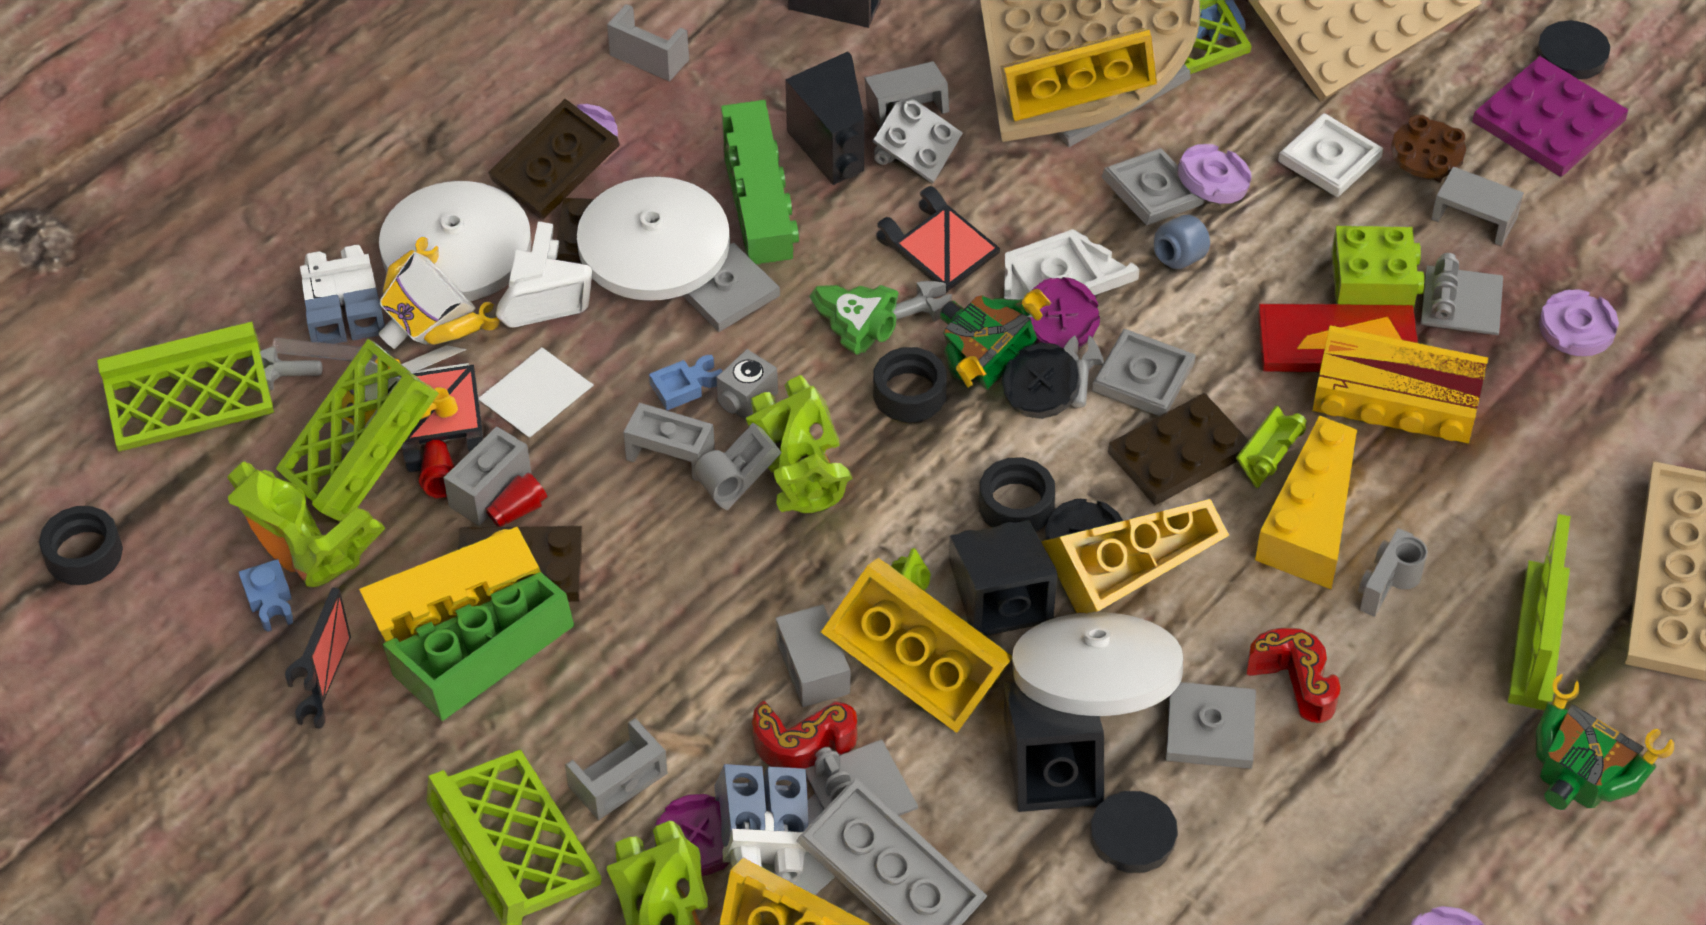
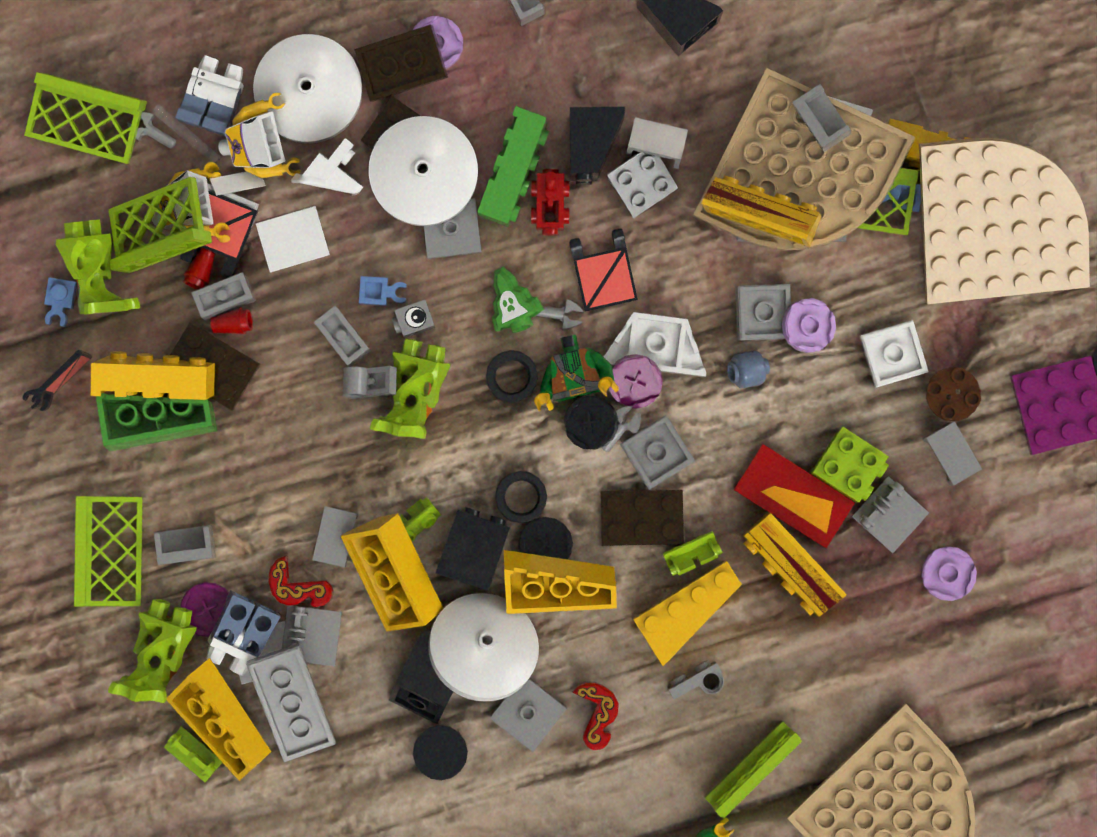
camera: 30 degrees right, 35 degrees up
none -> red brick [531,169,570,236]

